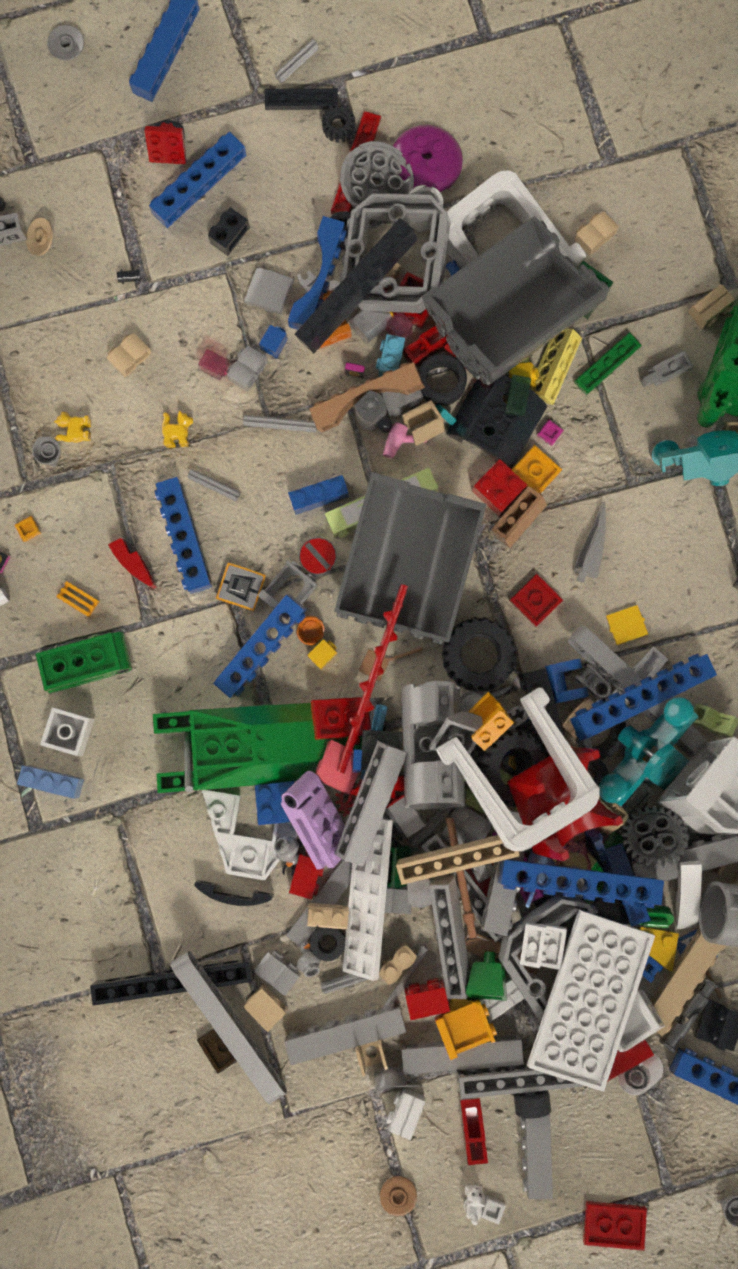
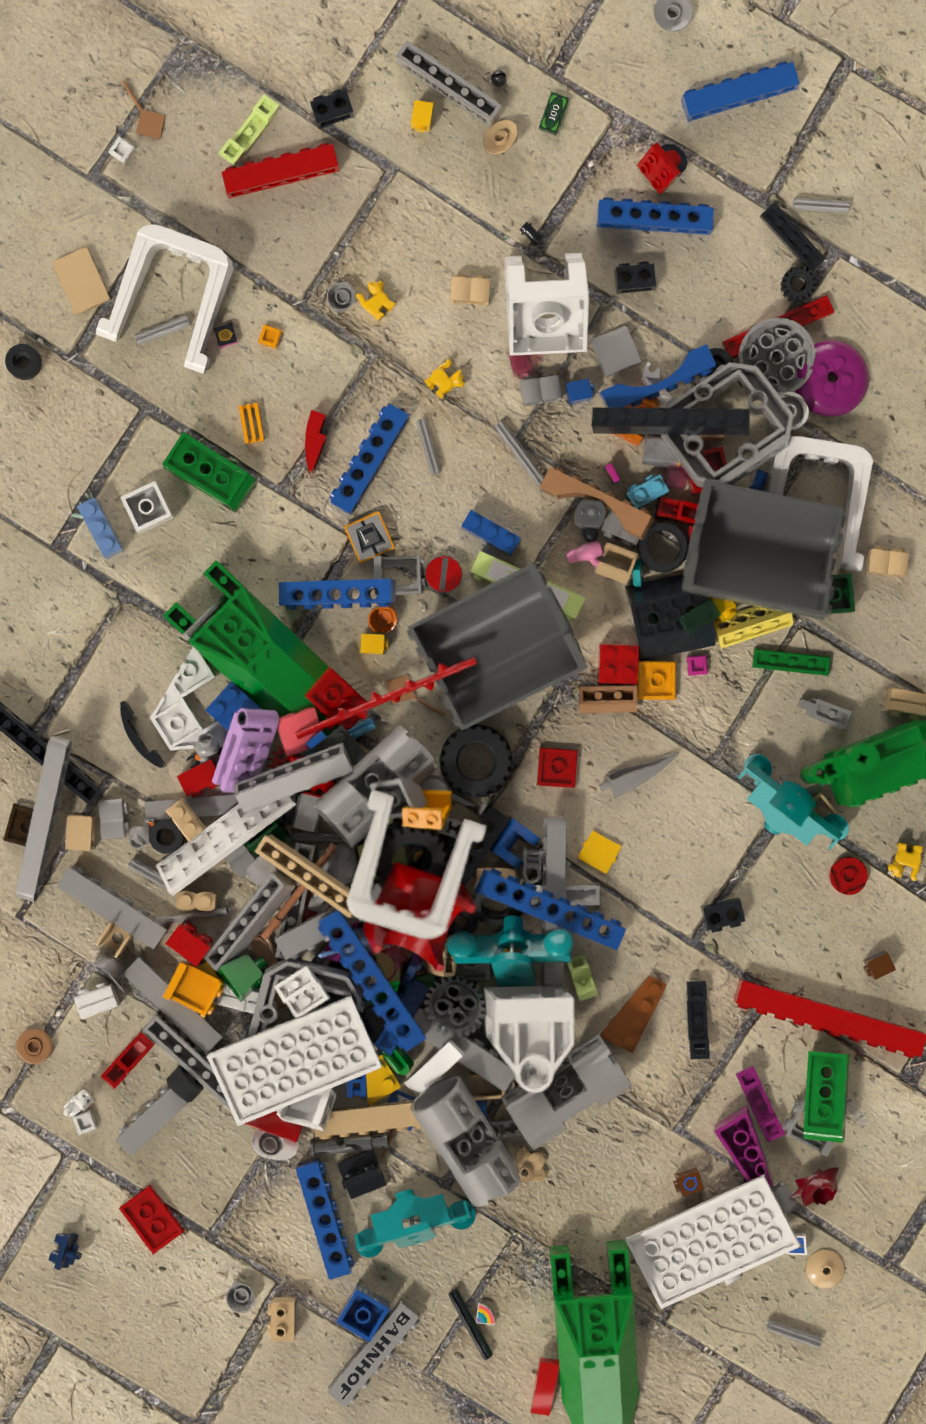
camera: 40 degrees right, 5 degrees up
none -> white brick [504,253,589,356]
none -> clear green tile [538,92,569,135]

